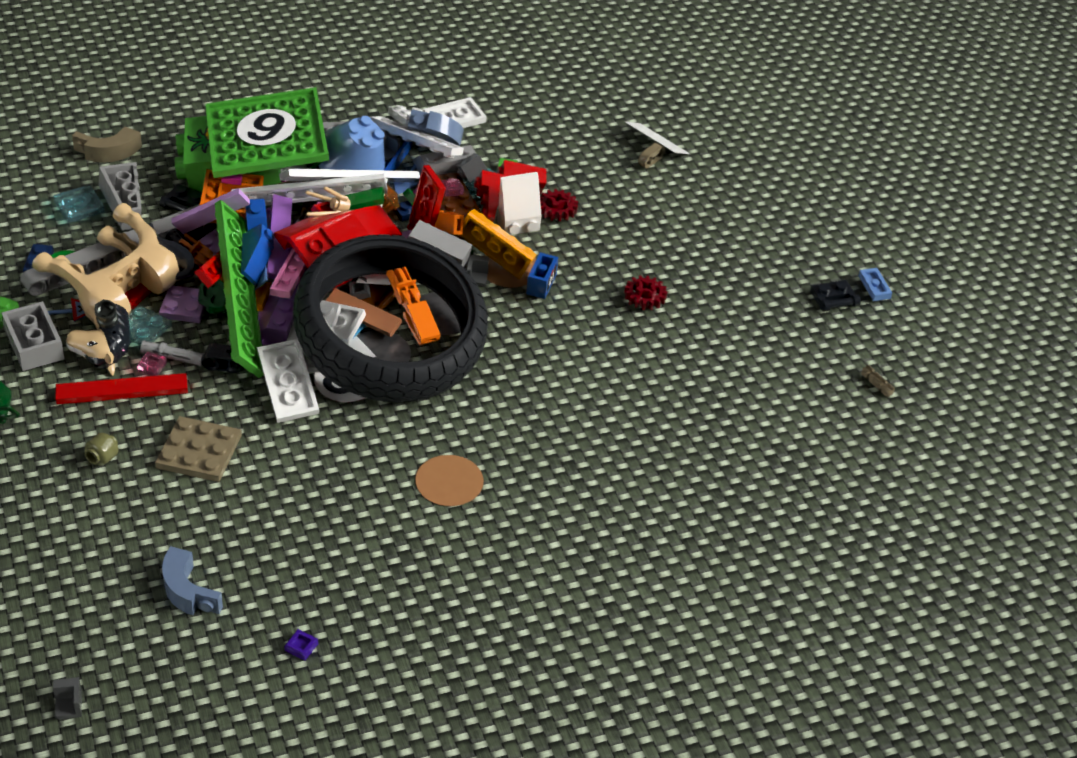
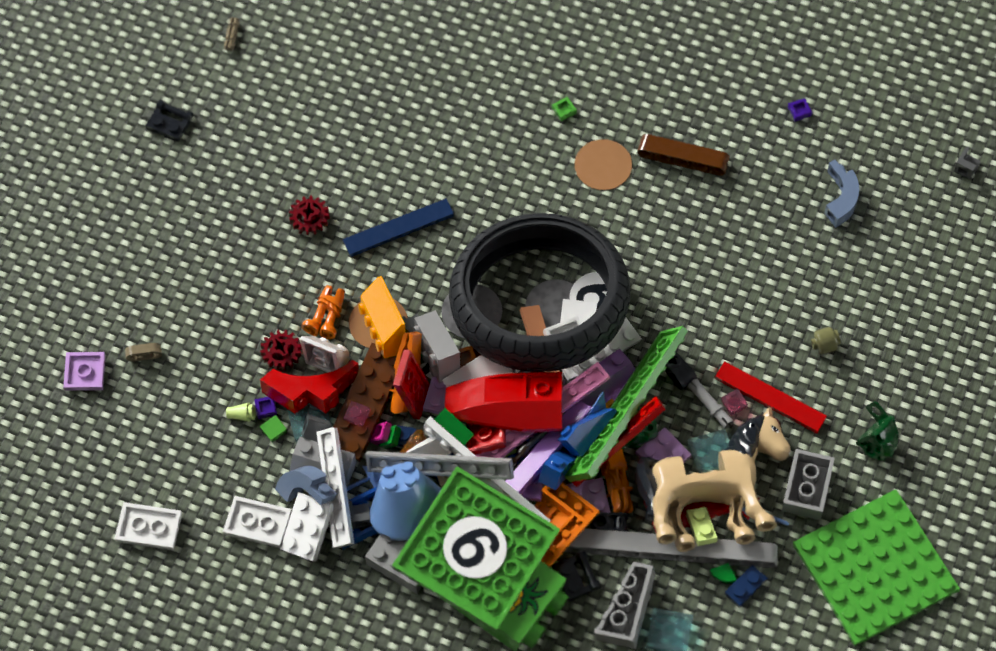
camera: 130 degrees left, 20 degrees up
pearl dark grey wheel [94,300,118,329] -> none
dark tan plate [155,416,242,482] -> none
lavender tile [172,188,250,234] -> none
white plate [257,339,319,423] -> none
tan plant [305,186,350,216] -> none
orange arm [386,267,441,345] -> none
blue brick [526,252,558,299] -> none
white sticker [624,121,690,154] -> none
medium blue plate [858,268,892,301] -> none
none -> lavender plate [63,352,106,391]
none -> white plate [115,502,182,550]
none -> yellowish green cone [226,403,256,422]
none -> orange piece [301,285,345,339]
none -> dark blue tile [343,198,454,257]
none -> bright green tile [552,96,577,121]
none -> reddish brown beam [637,134,730,176]
none -> yellowish green plate [686,507,717,546]

